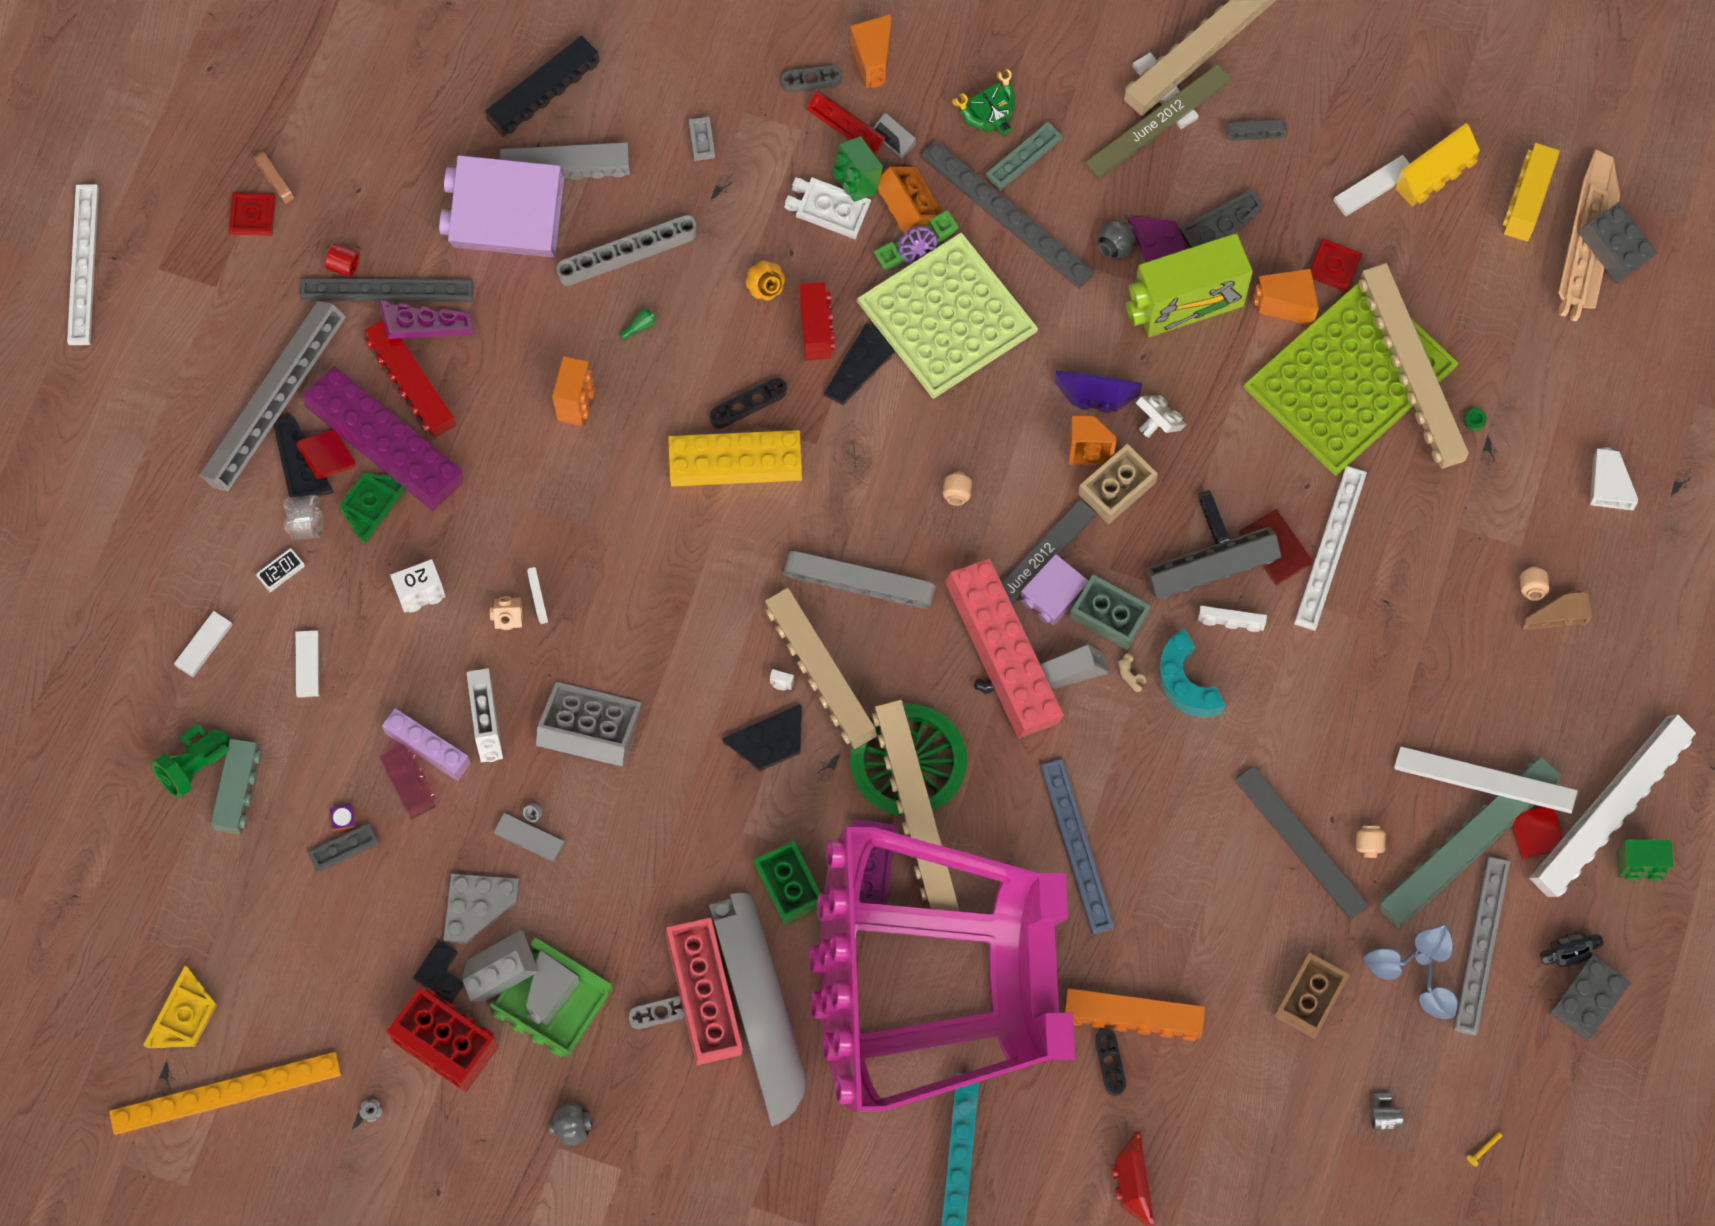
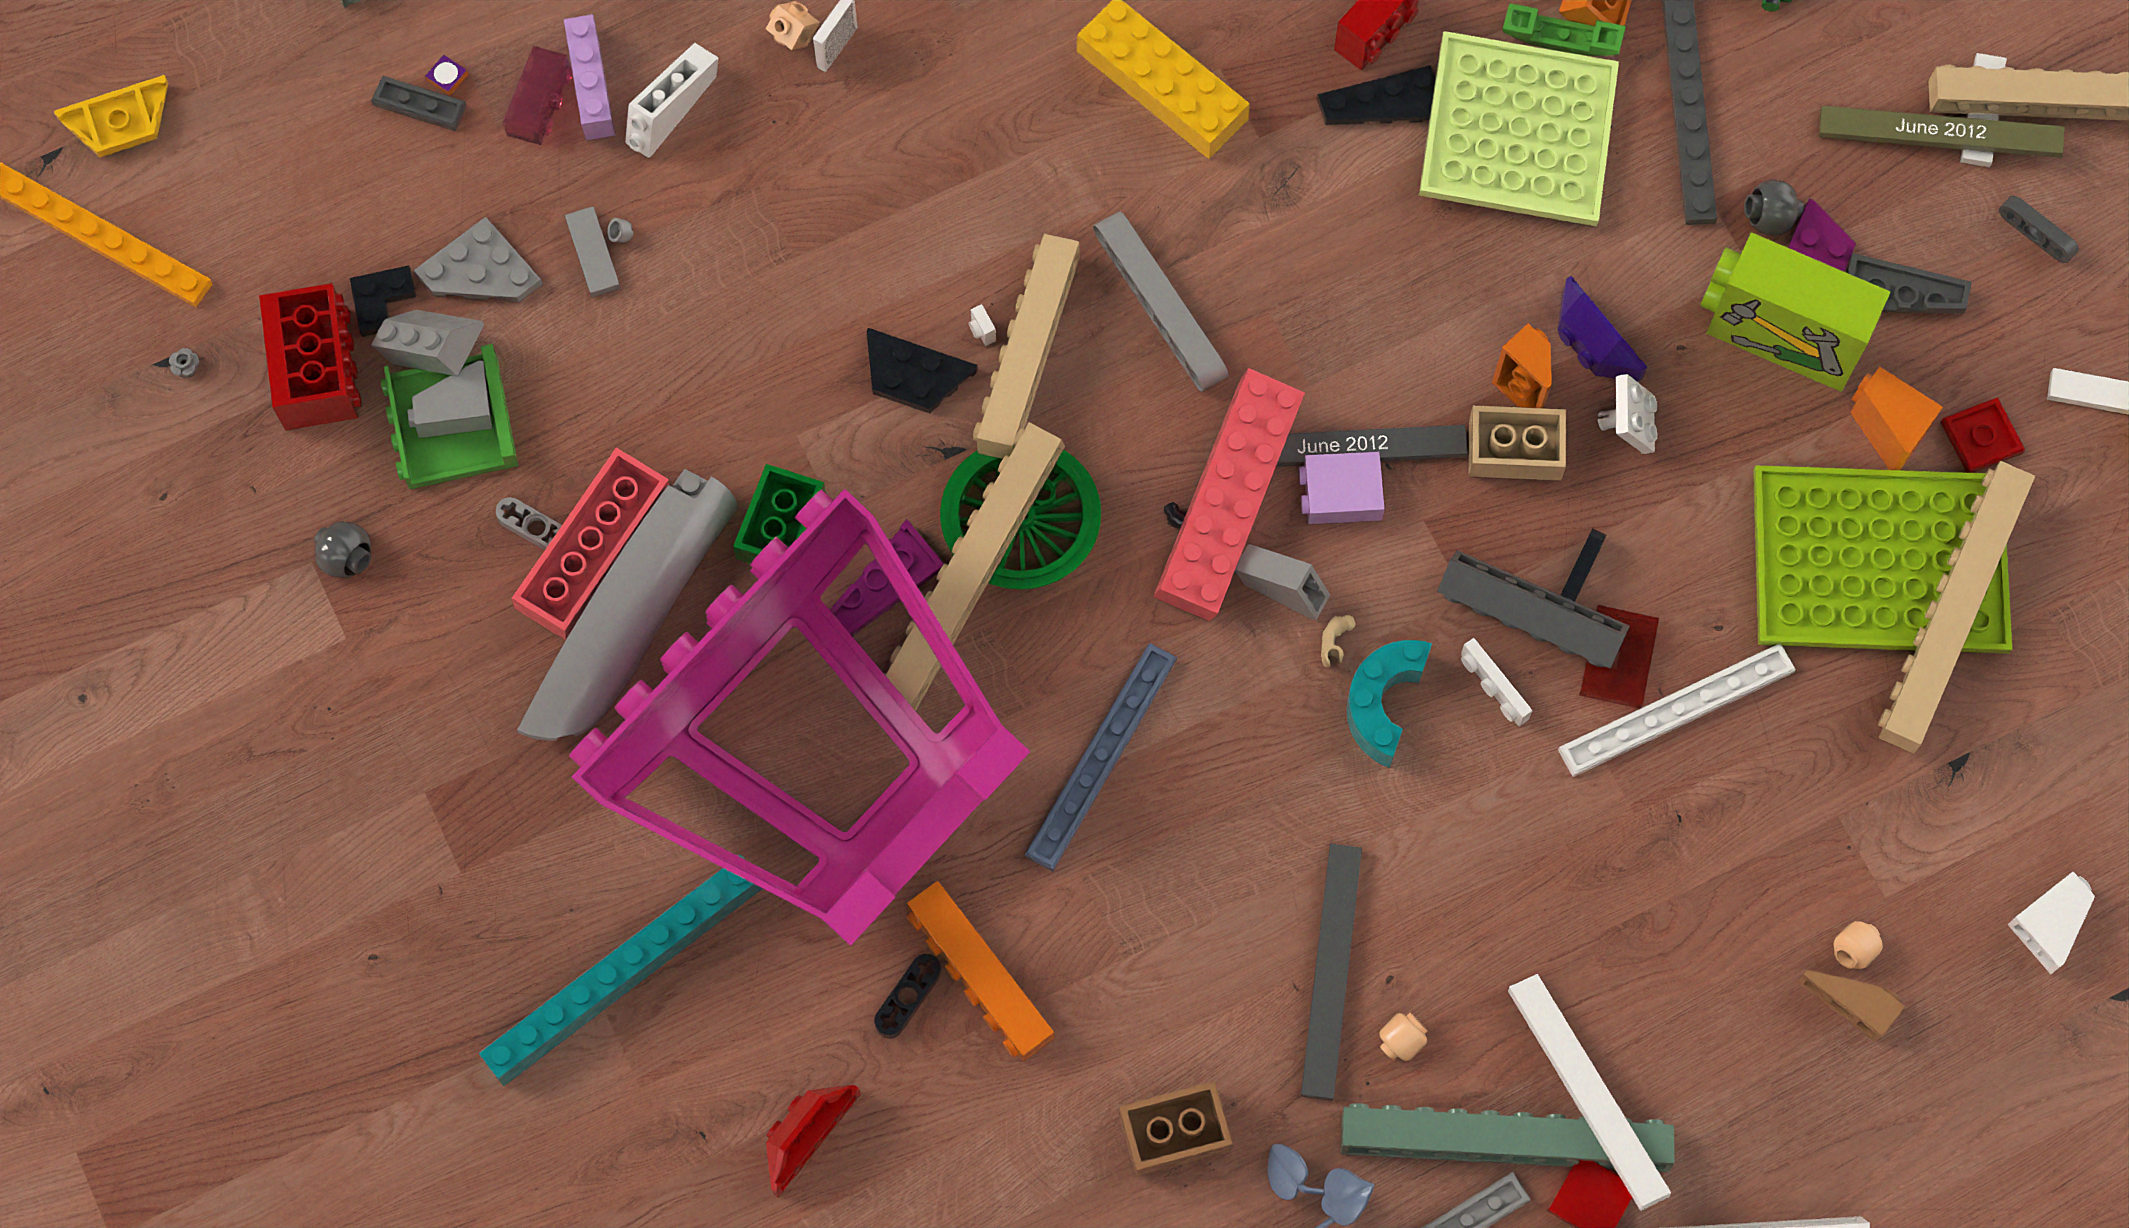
camera: 45 degrees right, 0 degrees up
light grey slope [536,682,642,767] -> none
black beam [710,378,787,429] -> none
medium lavender wheel [898,226,937,265] -> none
light nougat head [943,471,972,506] -> none
sand green plate [986,122,1062,191] -> none
sand green brick [1070,574,1151,651] -> none
green tile [1464,408,1487,431] -> none

